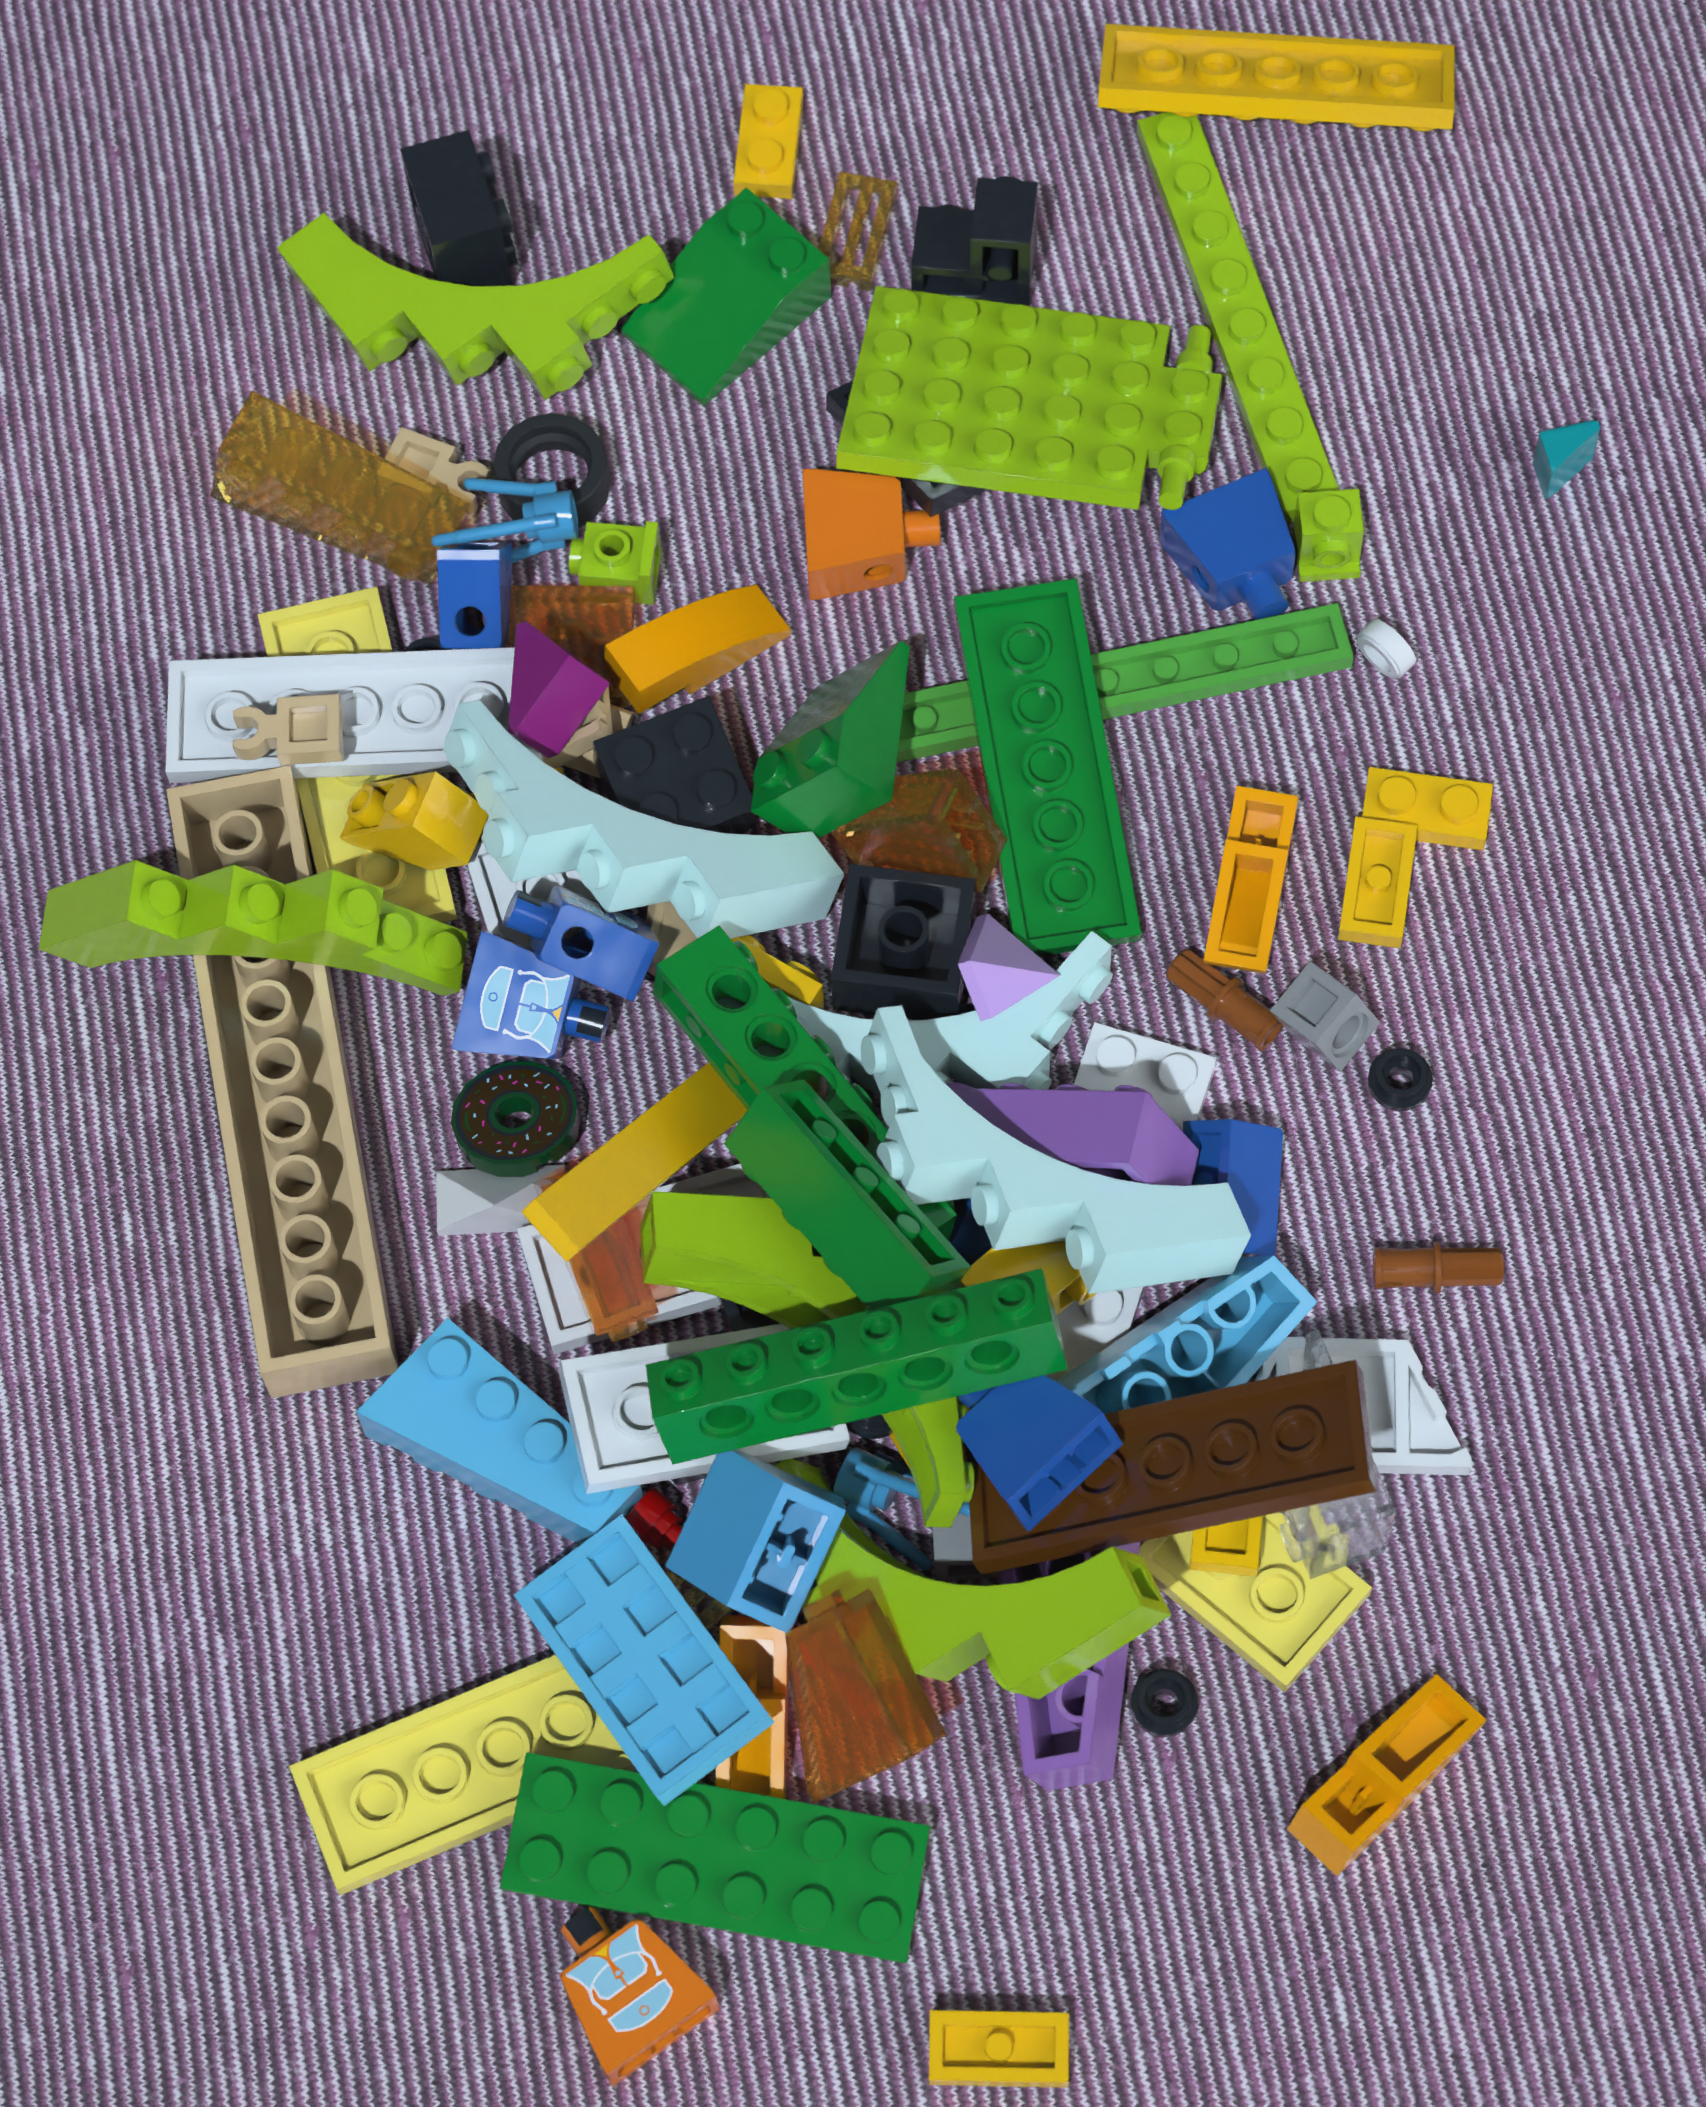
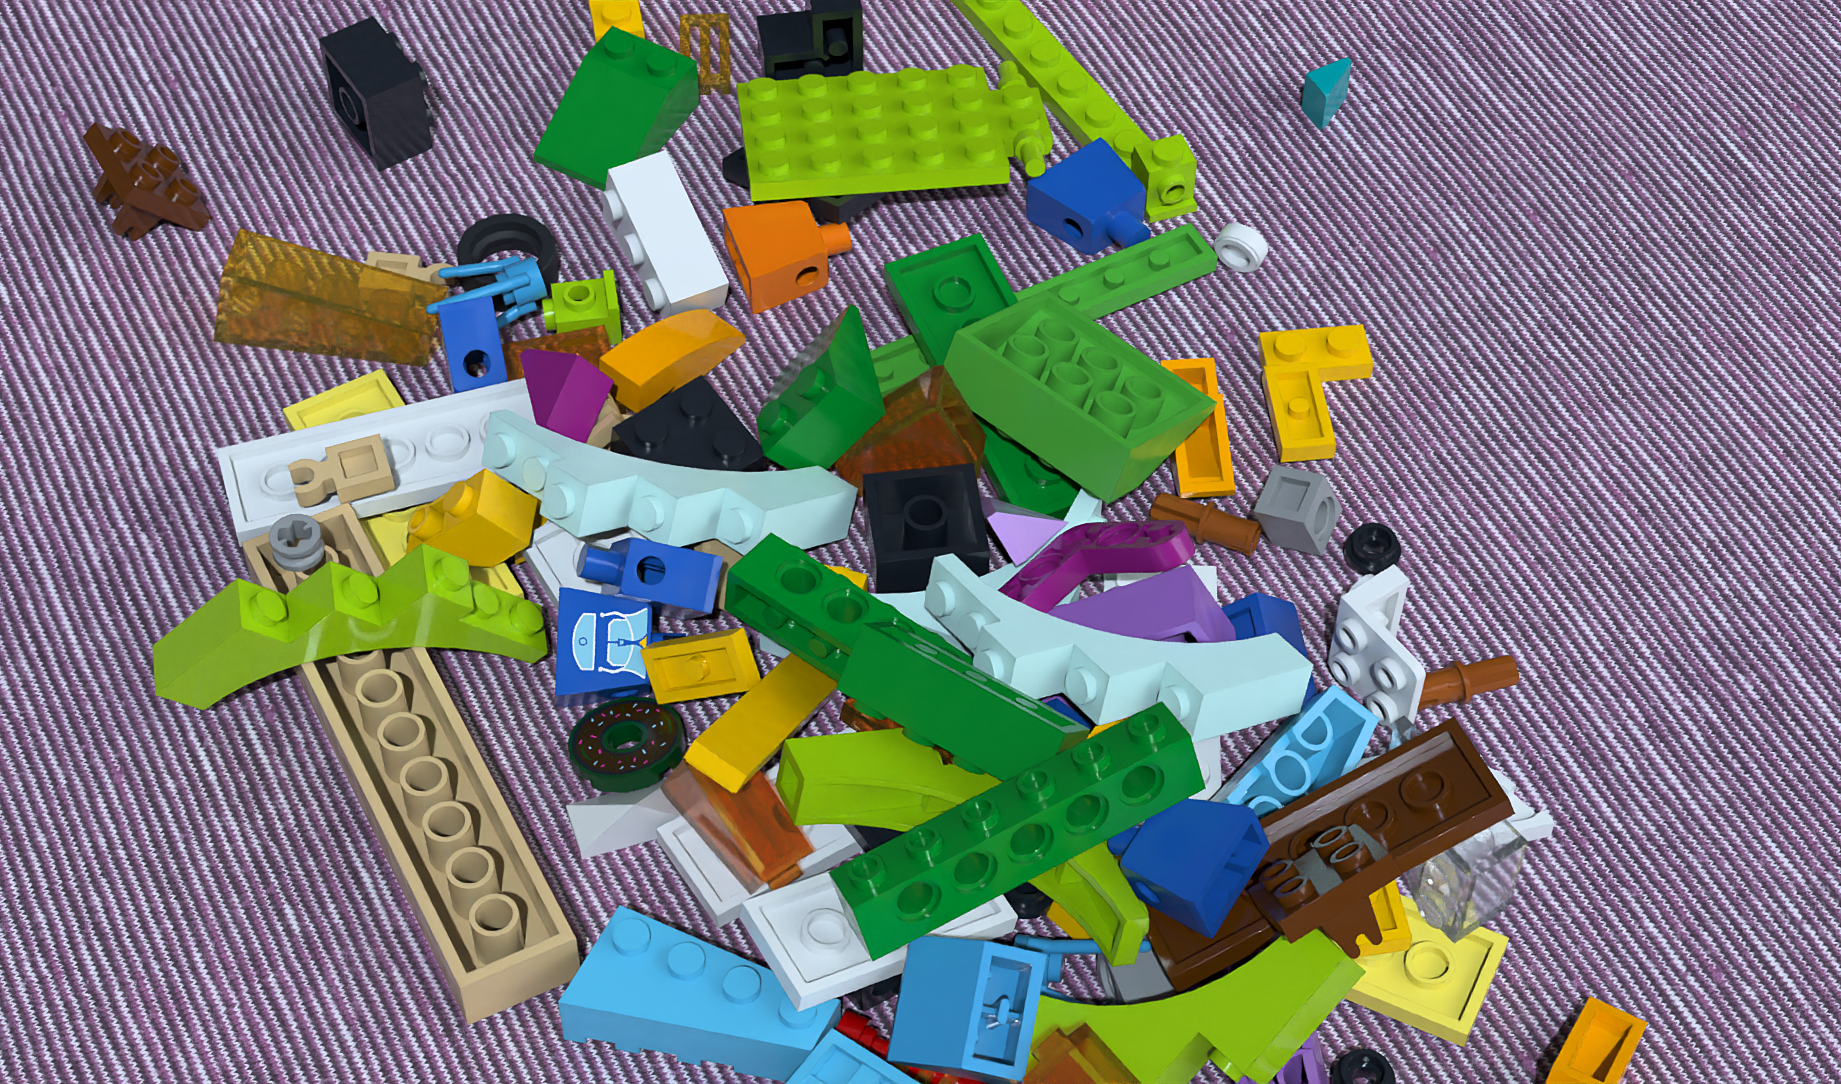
camera: 20 degrees left, 15 degrees down
lime arch [276,213,674,400] -> none
none -> reddish brown plate [83,122,211,241]
none -> light grey bush [269,514,324,572]
none -> white wedge [601,150,729,319]
none -> yellow plate [640,627,761,705]
none -> bright green slope [936,290,1217,504]
none -> magenta beam [997,520,1196,614]
none -> reddish brown plate [1248,823,1403,959]
none -> white bracket [1327,564,1426,737]

